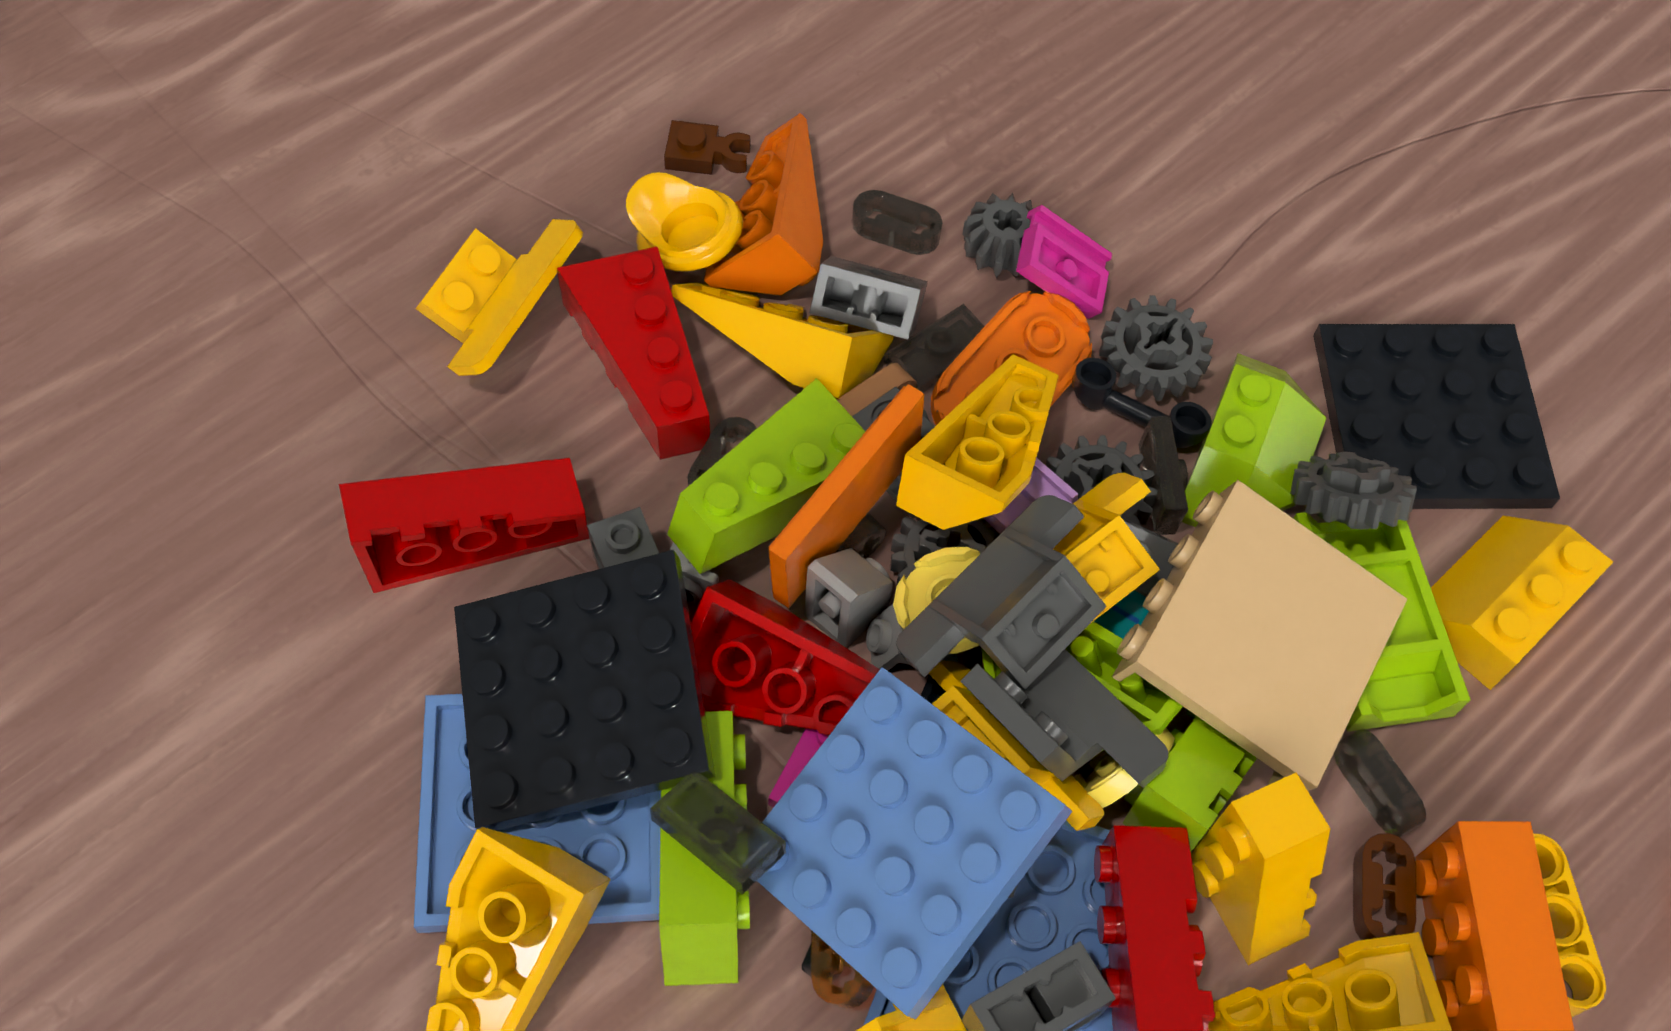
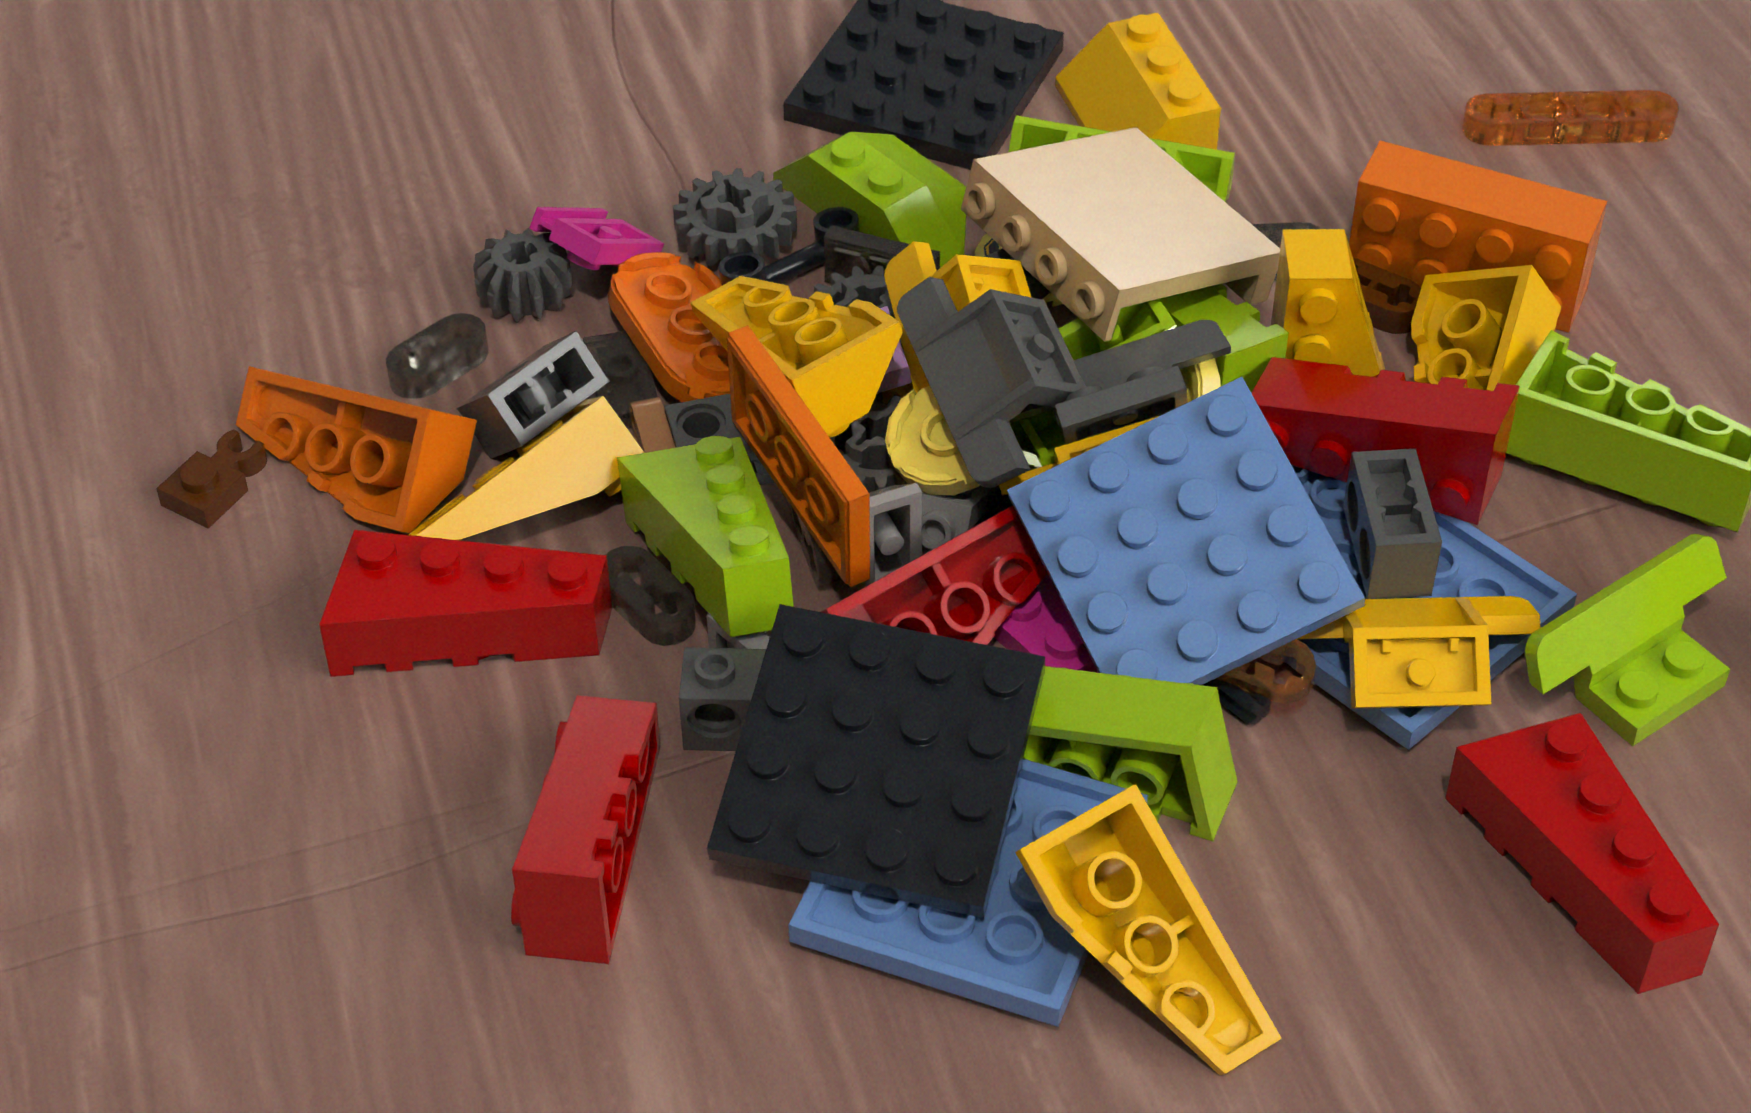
camera: 60 degrees left, 15 degrees down
yellow plate [415,219,583,376] -> none
yellow piece [626,172,743,272] -> none
clear smoke plate [650,771,786,895] -> none
dark grey gear [1290,452,1417,530] -> none

